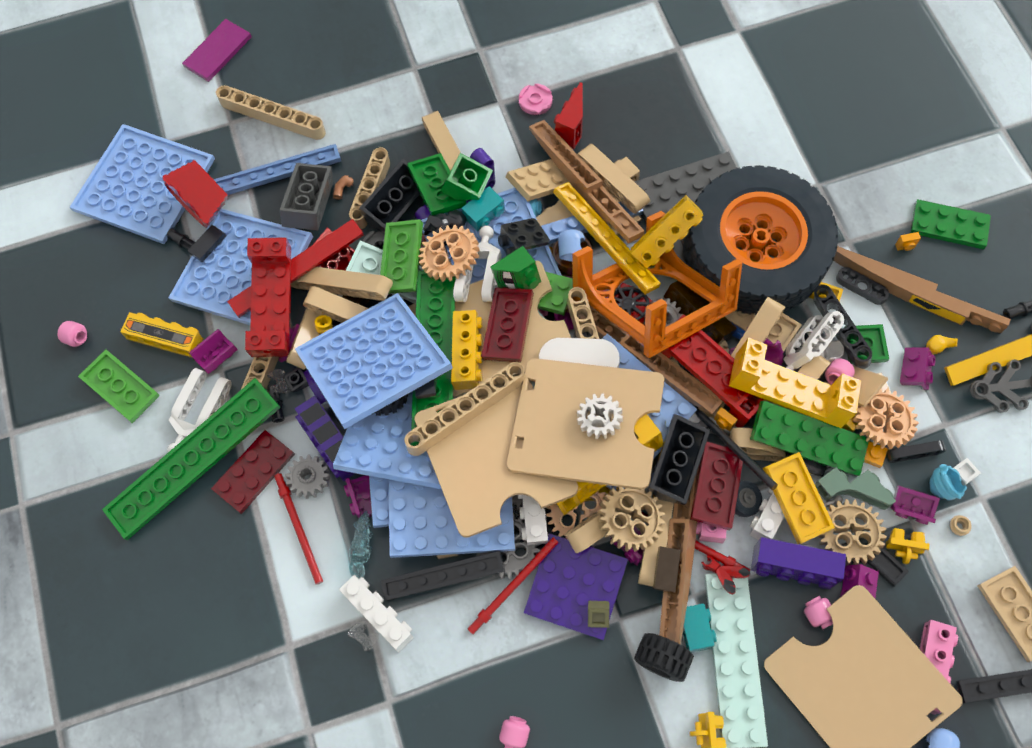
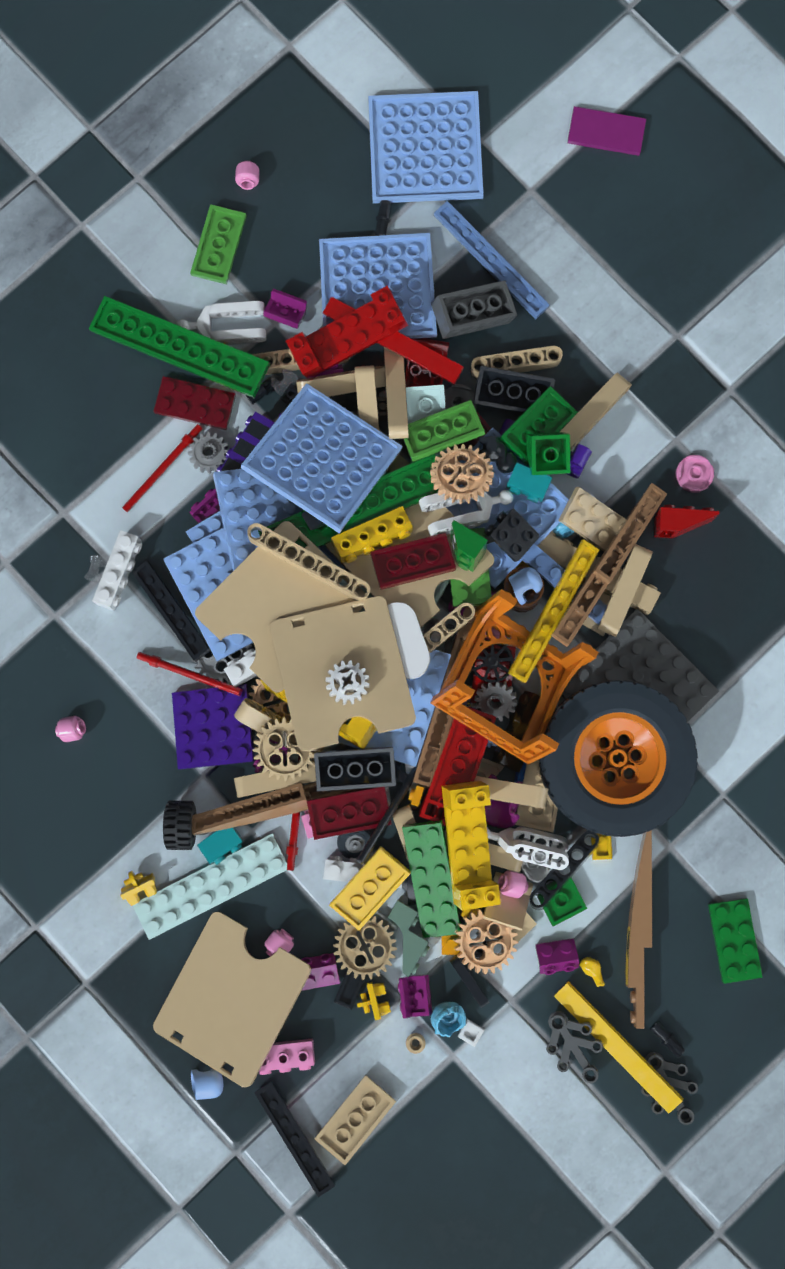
camera: 65 degrees right, 15 degrees up
yellow brick [120,312,203,358] -> none
red piece [162,160,228,228] -> none
black tile [188,225,226,262] -> none
tan beam [216,85,326,140] -> none
yellow bush [314,315,333,334] -> none
nougat arm [333,175,353,200] -> none
clear light blue animal [349,510,373,579] -> none
olive slope [588,601,609,628] -> none
yellow brick [630,195,703,268] -> none
dark brown tile [653,546,681,593] -> none
red piece [702,555,750,594] -> none
dark purple brick [751,537,846,589] -> none
black beam [836,267,889,305] -> none
light orange plate [895,232,921,251] -> none

